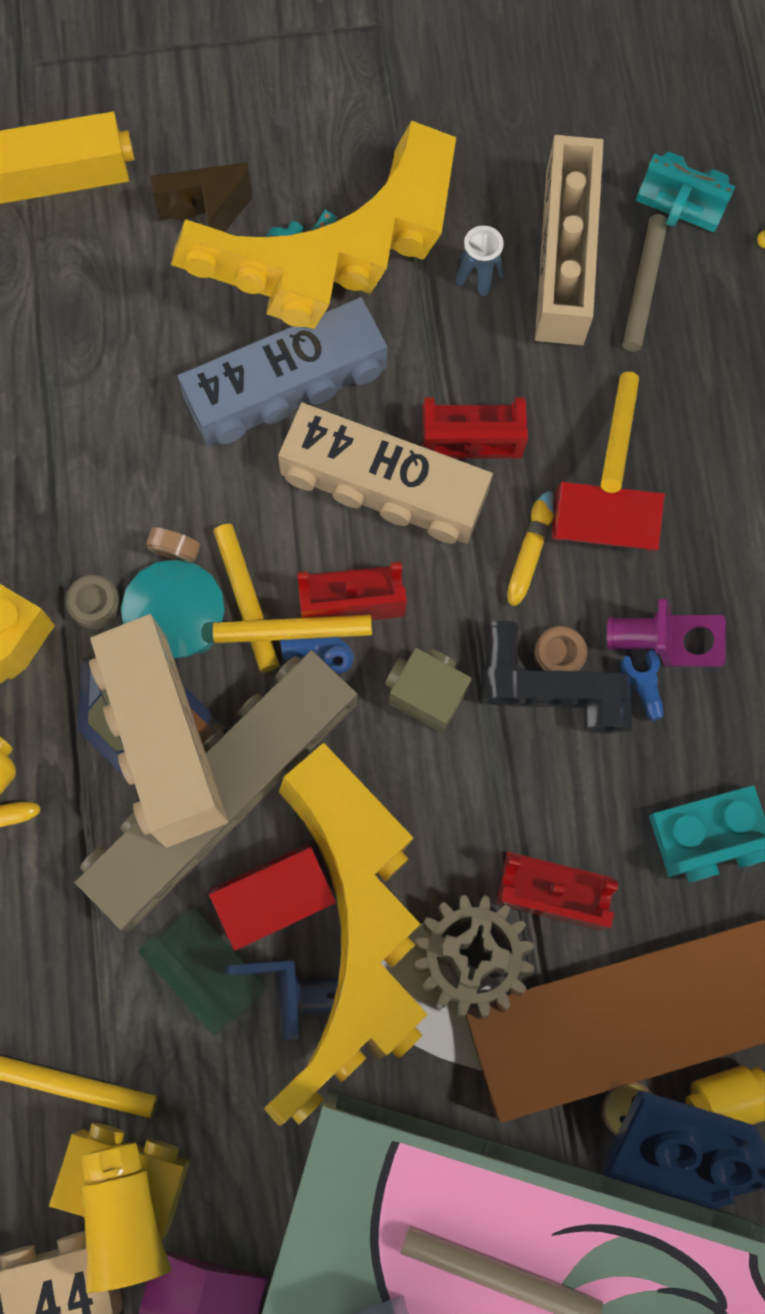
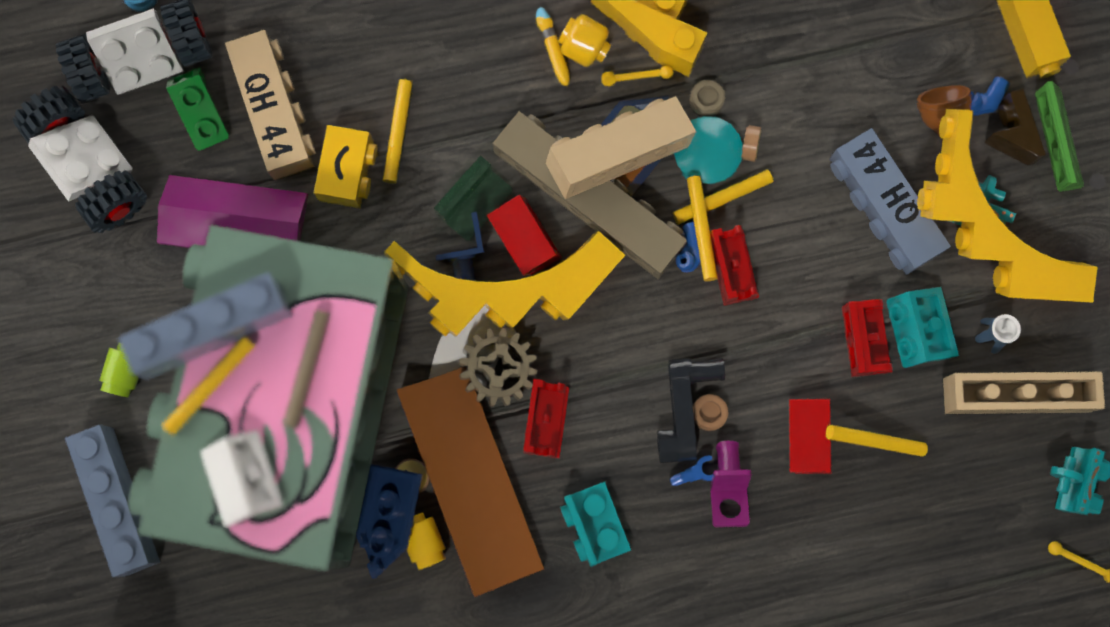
camera: 90 degrees right, 5 degrees up
yellow plant [80,1142,172,1293] -> none
tan brick [278,402,493,545] -> none
olive brick [385,648,472,734] -> none
yellow piece [507,491,554,606] -> none
dark tan bar [622,214,668,352] -> none
none -> yellow hinge [601,65,673,86]
none -> teal bracket [886,287,959,368]
none -> dark orange helmet [917,85,972,141]
none -> blue arm [971,77,1010,116]
none -> bright green slope [1035,81,1084,192]

